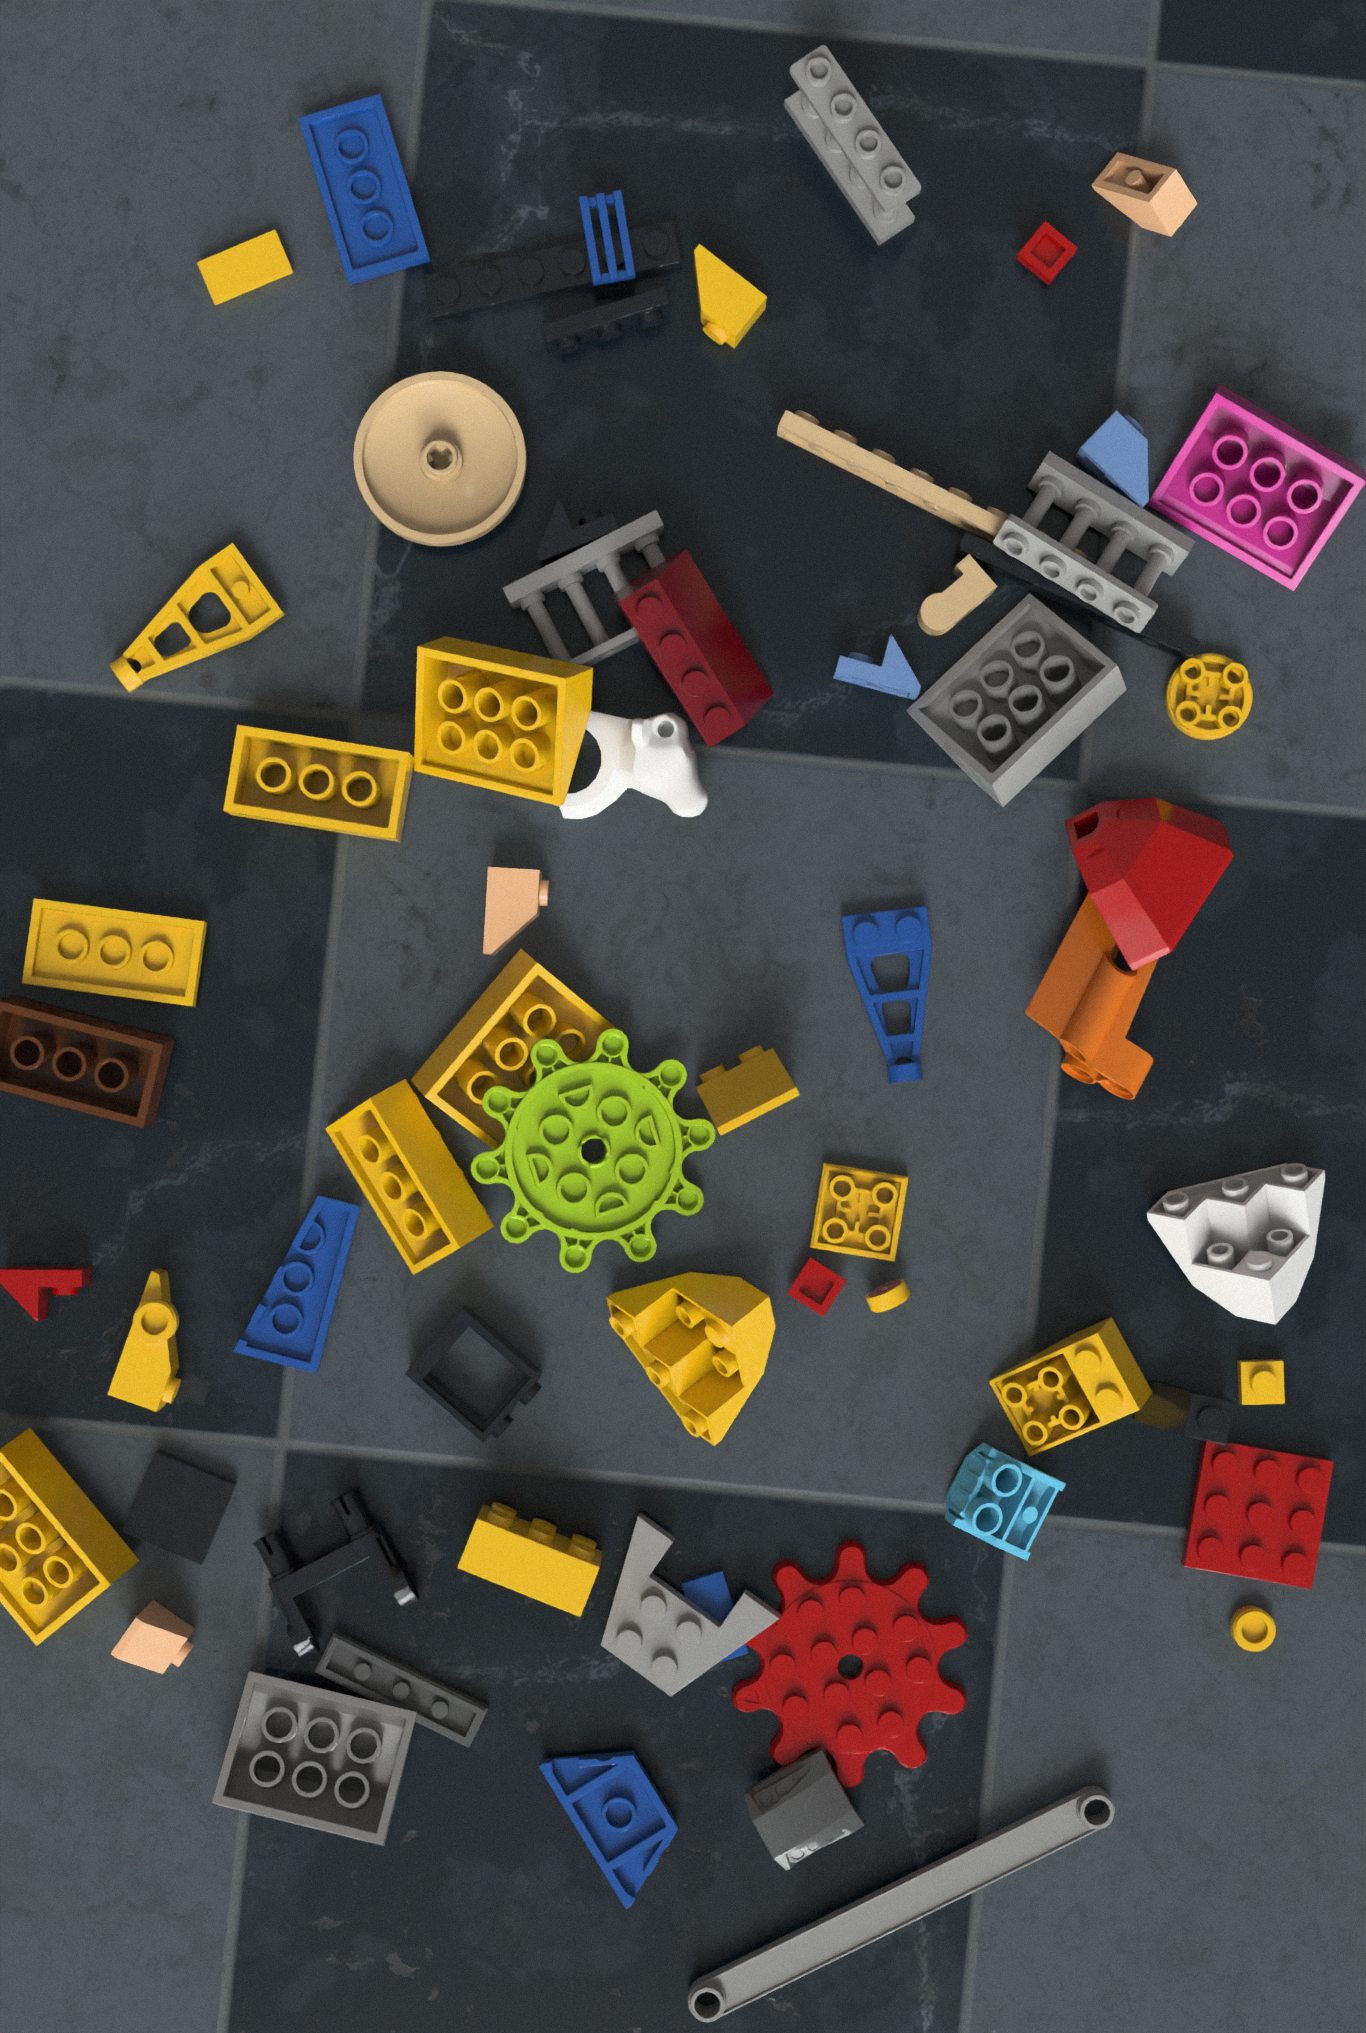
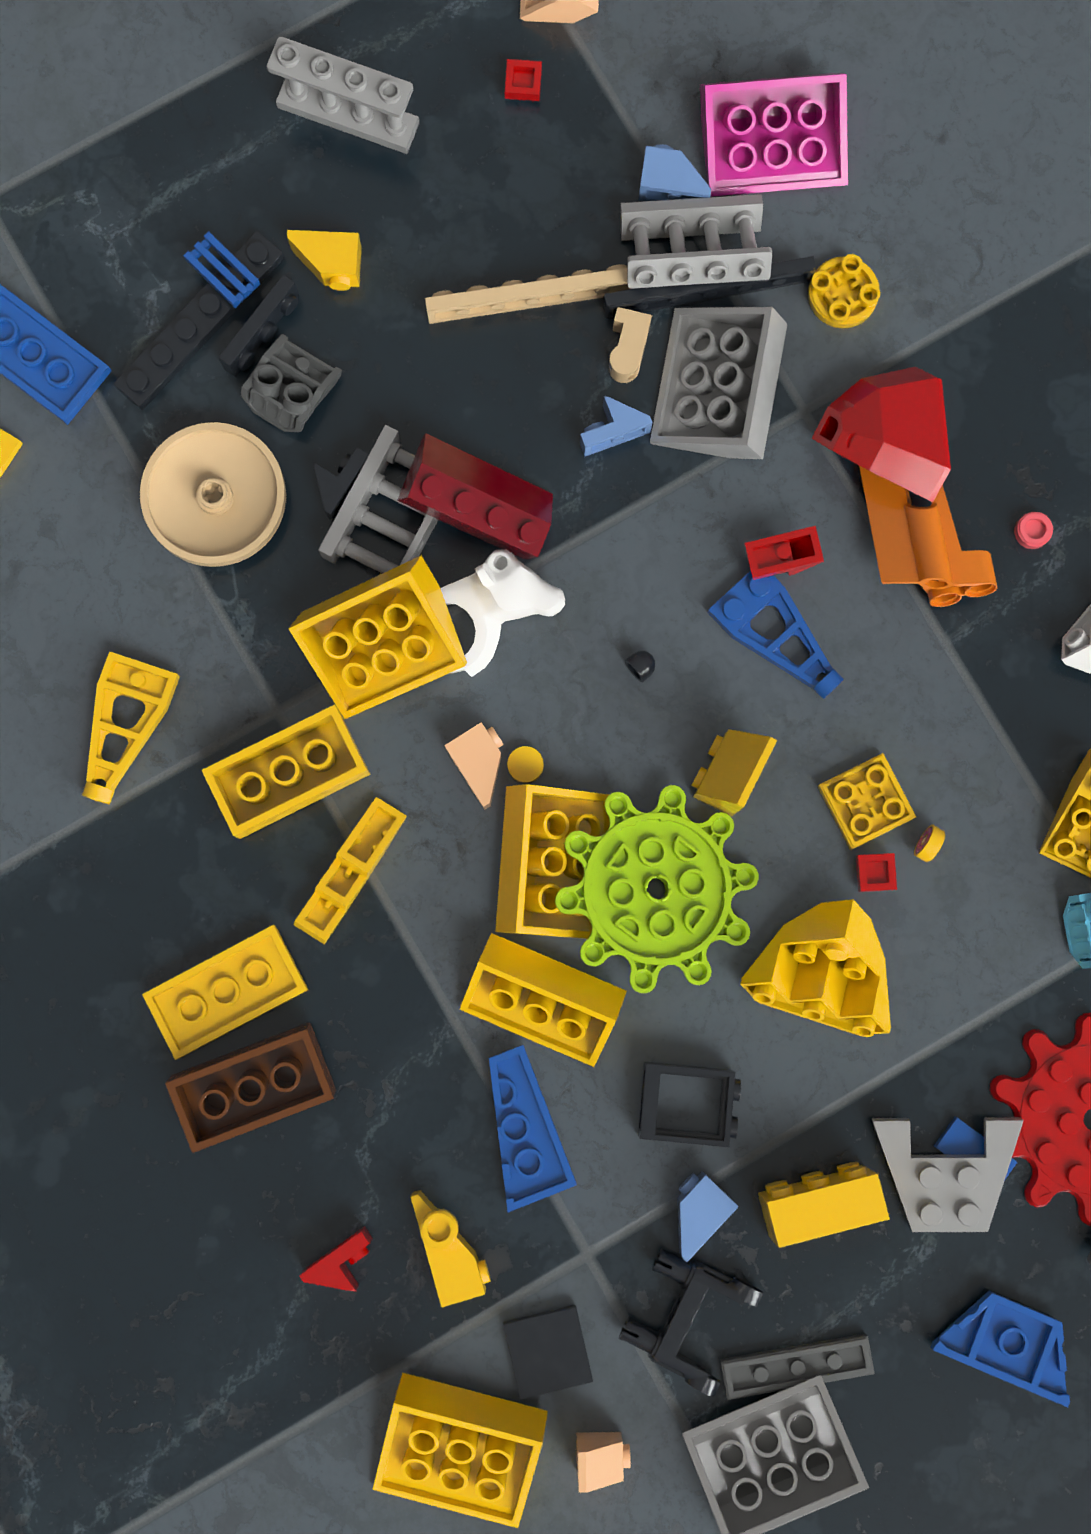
camera: 35 degrees left, 5 degrees down
none -> dark grey slope [241,334,342,432]
none -> yellow slope [294,797,407,945]
none -> yellow tile [507,746,544,783]
none -> black hinge [624,651,655,683]
none -> medium blue slope [677,1171,738,1262]
none -> red slope [745,525,824,580]
none -> coral tile [1014,512,1053,549]

